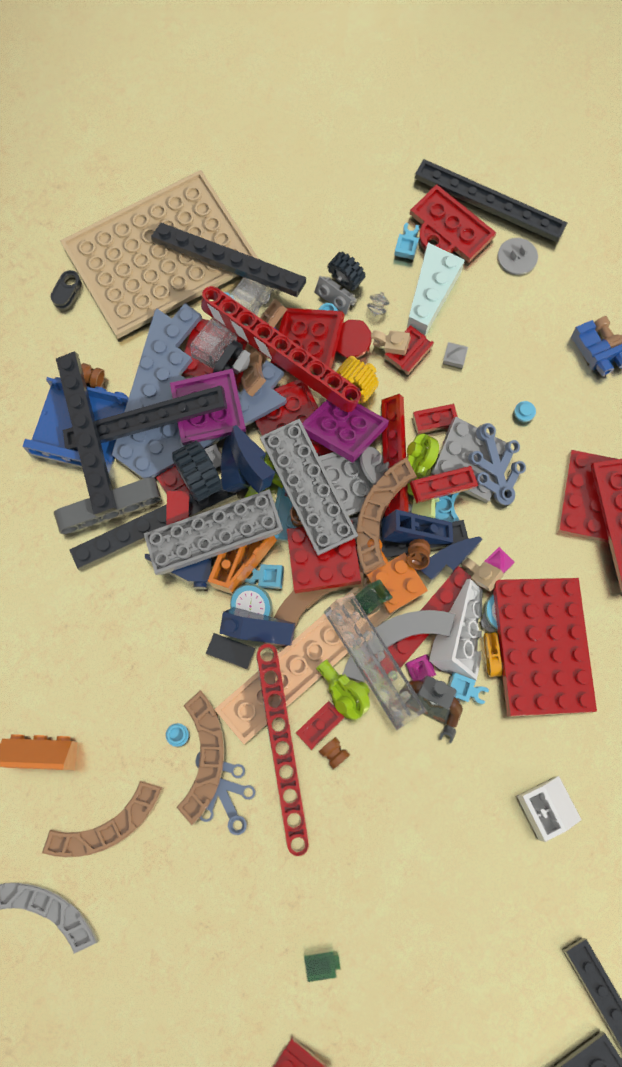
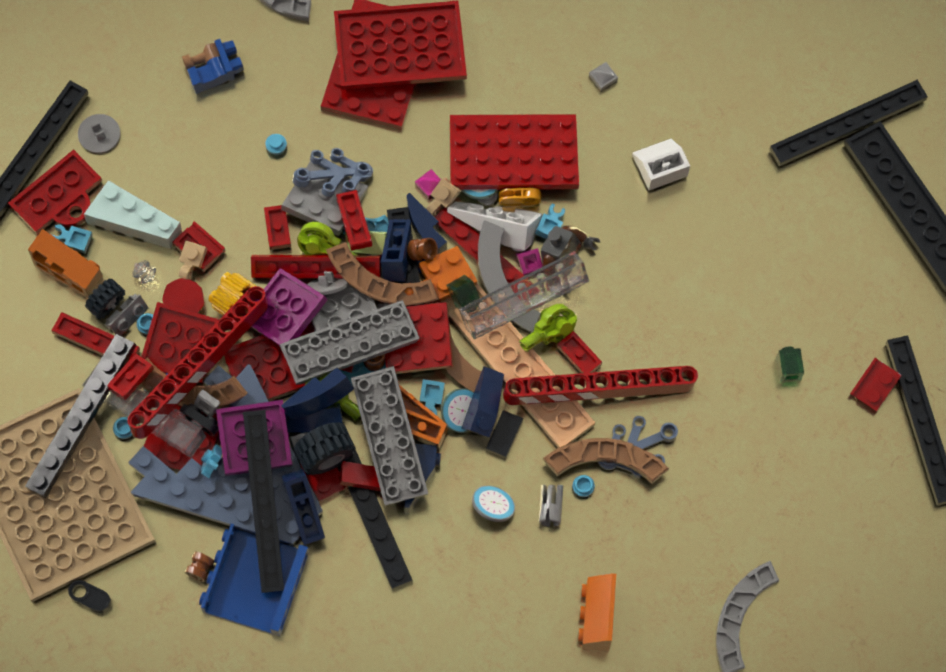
camera: 90 degrees left, 5 degrees down
medium nougat tile [42,781,163,857] -> none
dark grey beam [53,477,161,534] -> none
black plate [56,351,118,517] -> none
dark orange wheel [318,737,350,770] -> none
light grey tile [443,342,468,368] -> none
none -> orange wedge [28,229,103,297]
none -> red plate [51,312,140,364]
none -> red plate [107,354,154,401]
none -> medium azure plate [201,444,222,478]
none -> dark blue slope [281,469,325,545]
none -> piece [472,486,515,522]
none -> light grey arm [539,485,563,526]

